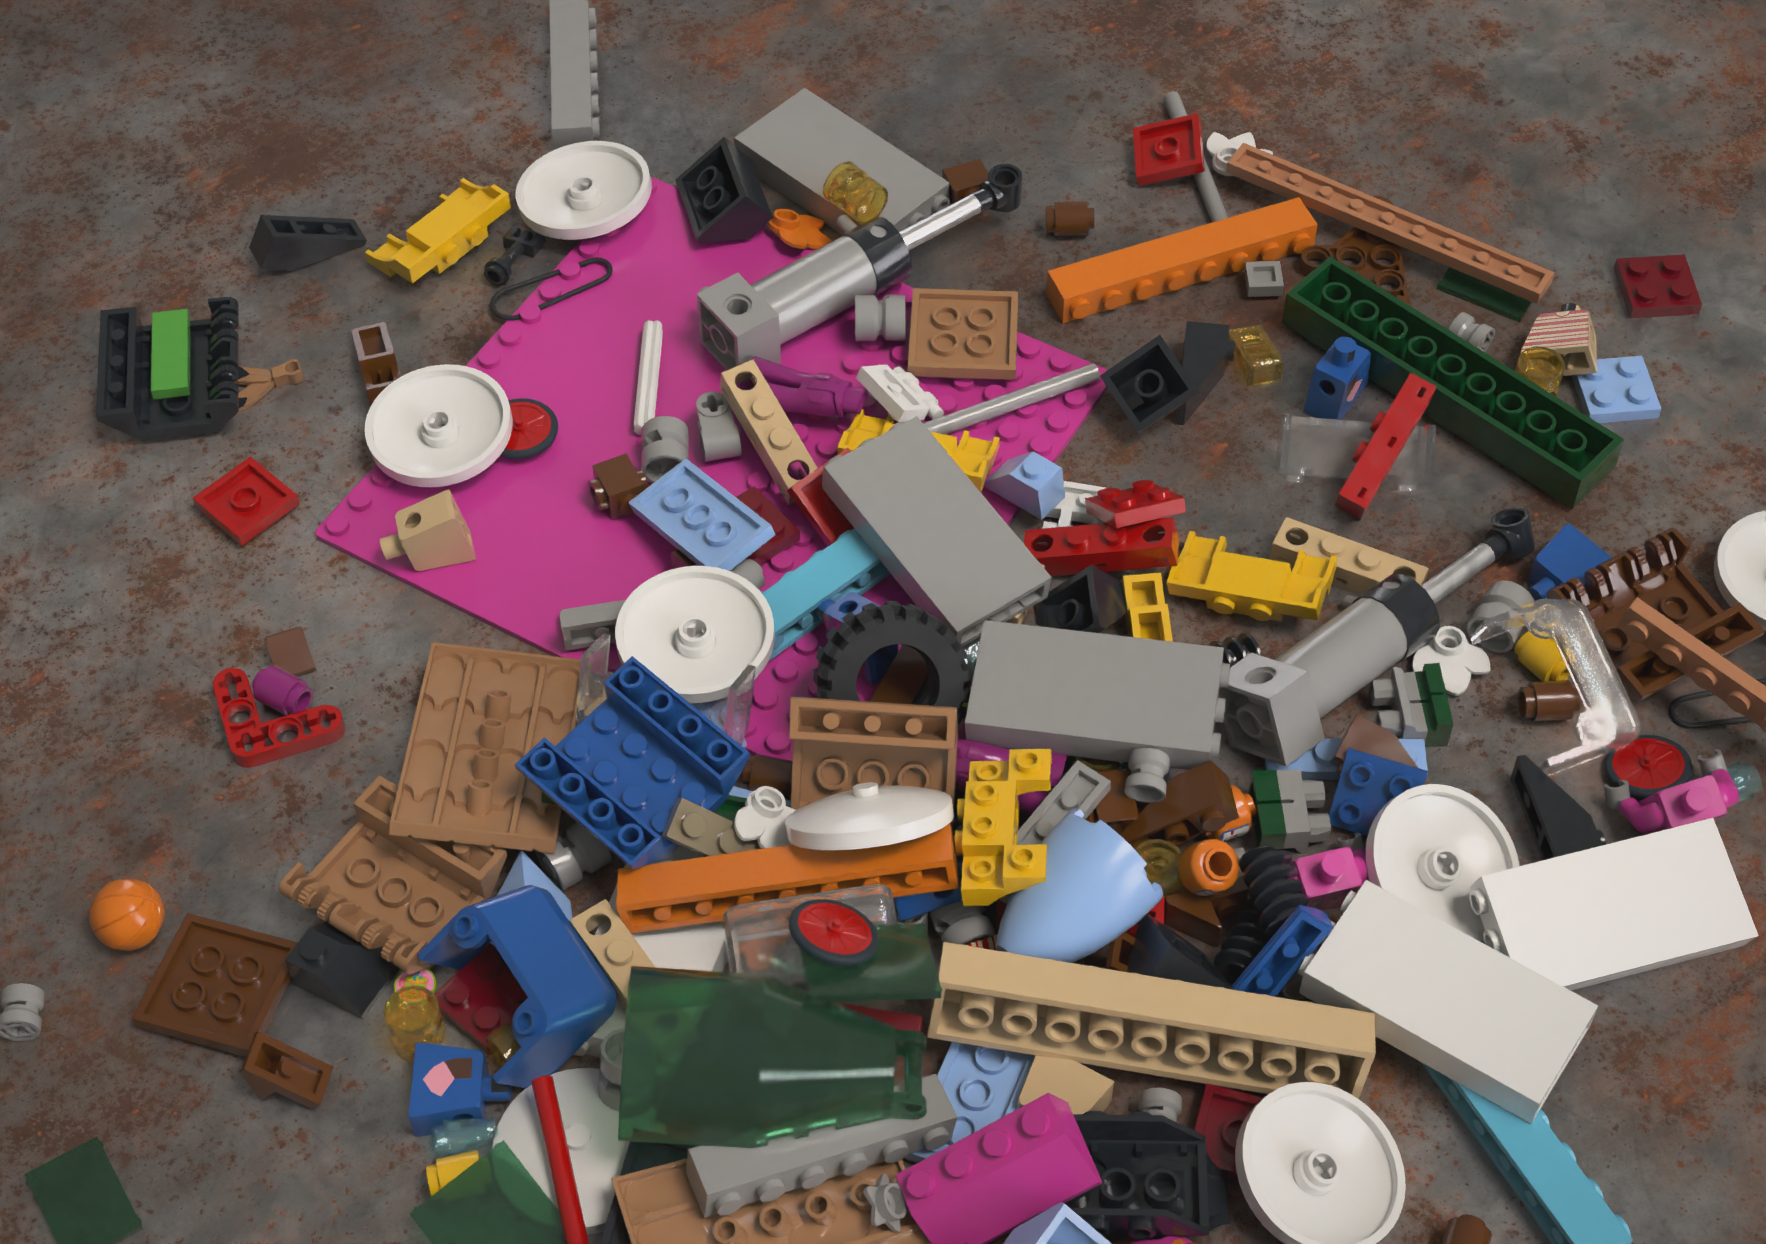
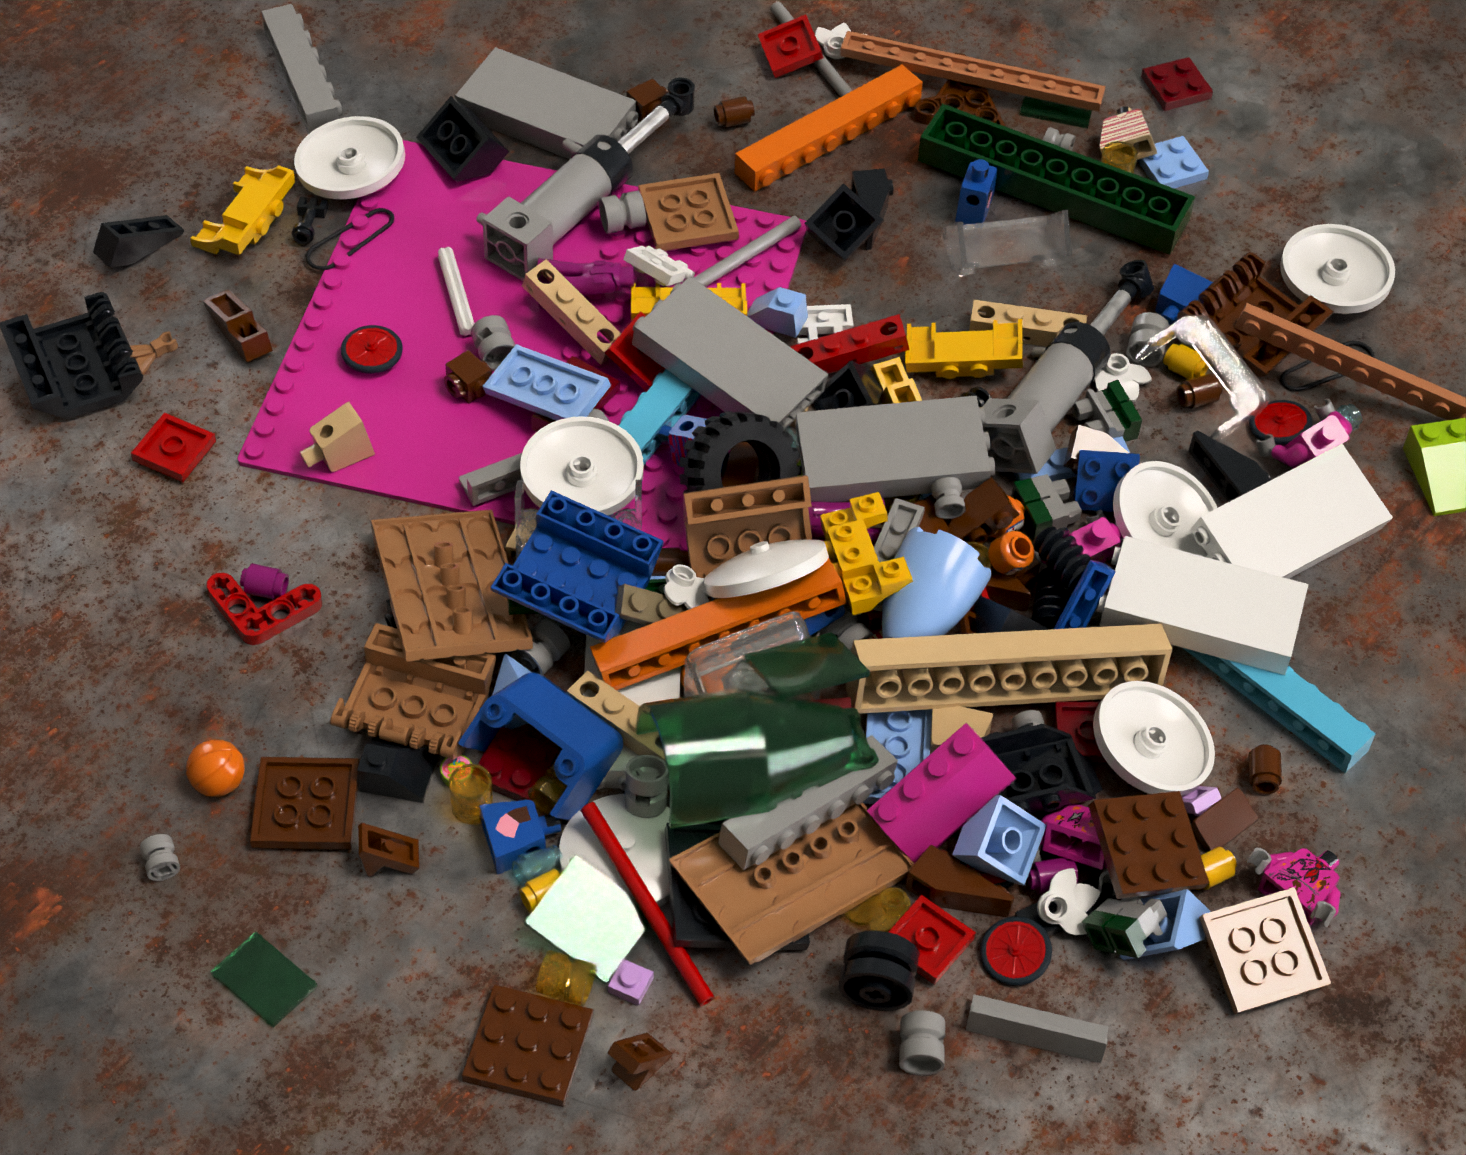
camera: 20 degrees left, 0 degrees up
bright green tile [151,309,190,399] -> none
reddish brown slope [265,627,316,677] -> none
white dish [365,364,513,487] -> none
light grey piece [696,391,742,462] -> none
orange plate [768,209,833,249] -> none
red wheel [788,899,878,966] -> none
clear yellow wheel [823,161,888,225] -> none
light grey plate [863,1174,908,1232] -> none
red plate [1085,480,1186,528] -> none
clear yellow slope [1228,325,1284,386] -> none
light grey plate [1244,261,1284,297] -> none
red piece [1334,373,1437,520] -> none

